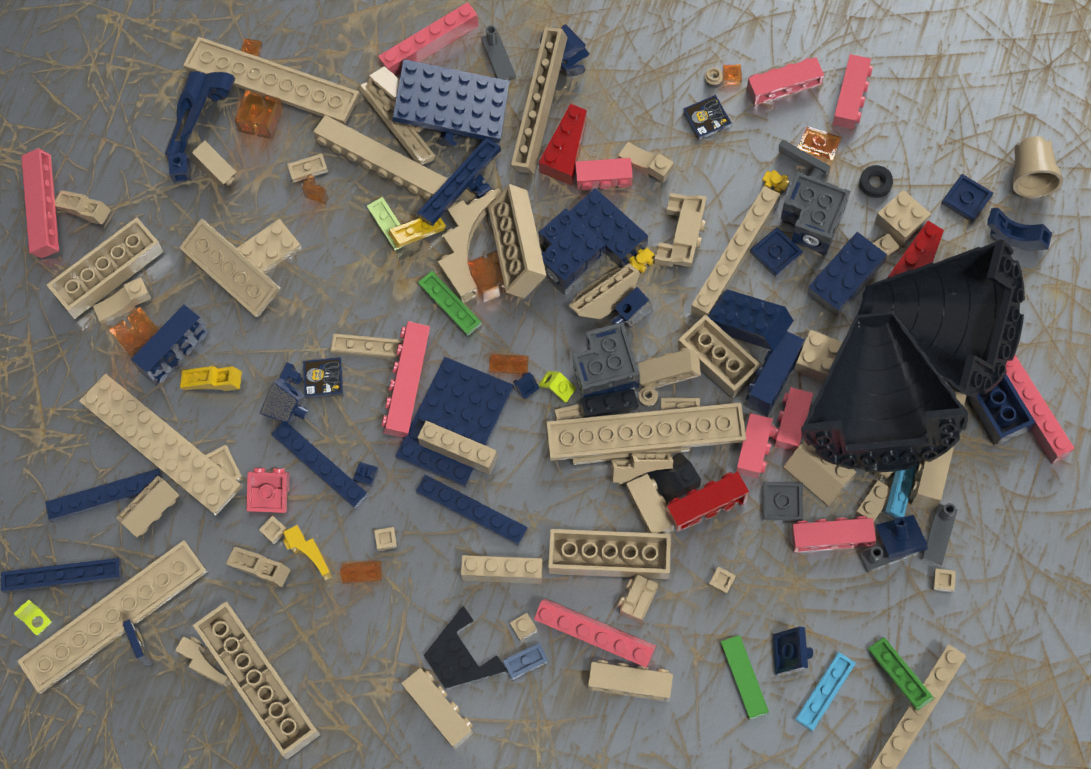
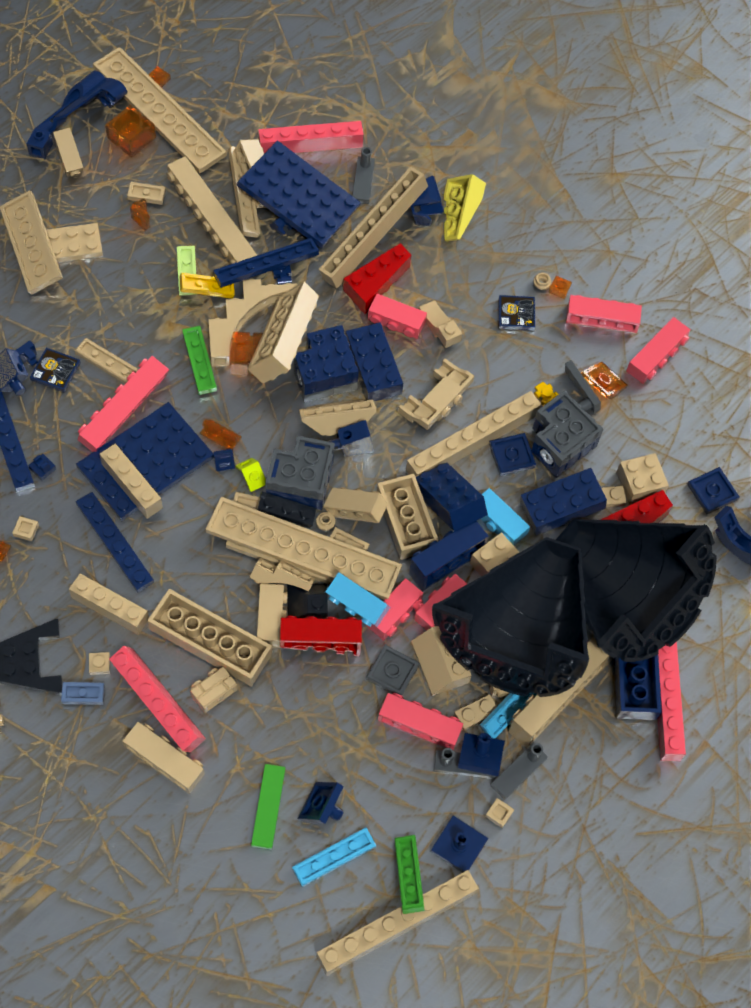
camera: 15 degrees right, 5 degrees down
yellow piece [629,248,655,273] -> none
tan plate [709,567,736,595] -> none
black tyre [859,165,893,198] -> none
none -> medium azure brick [325,572,391,627]
none -> dark blue tile [430,816,489,873]
none -> light yellow wedge [444,174,486,242]
none -> medium azure brick [481,488,530,546]

